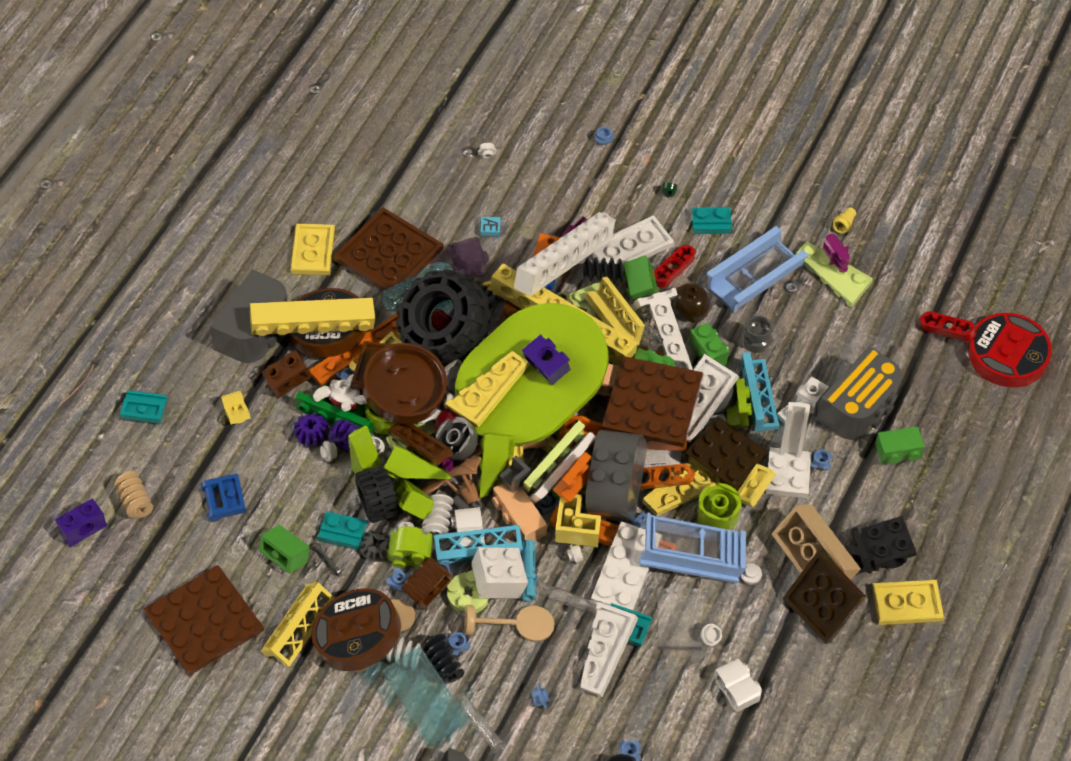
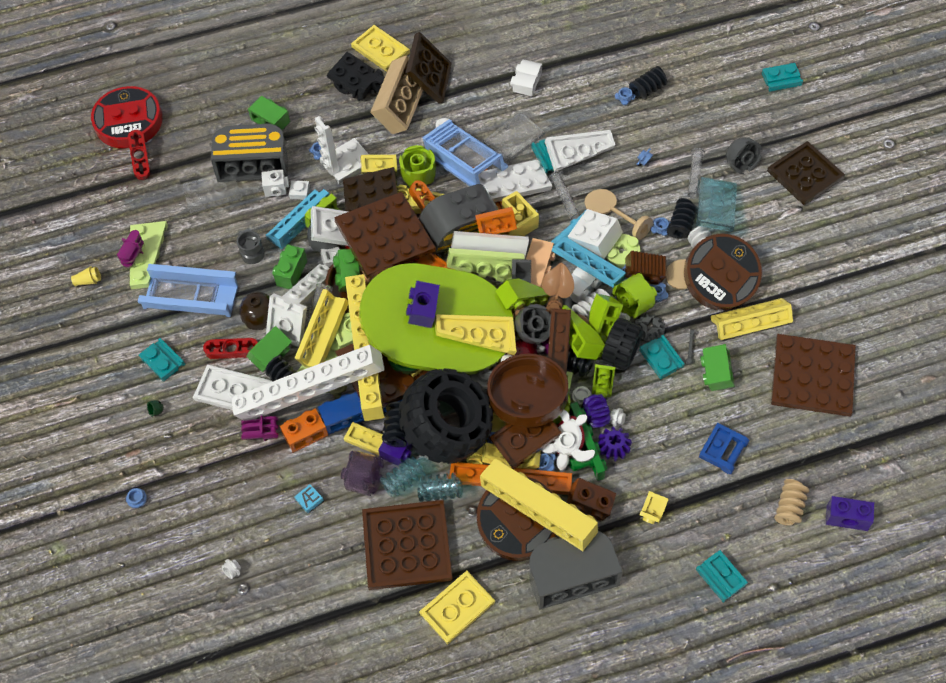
camera: 130 degrees left, 5 degrees up
white plate [701,624,722,646] -> none

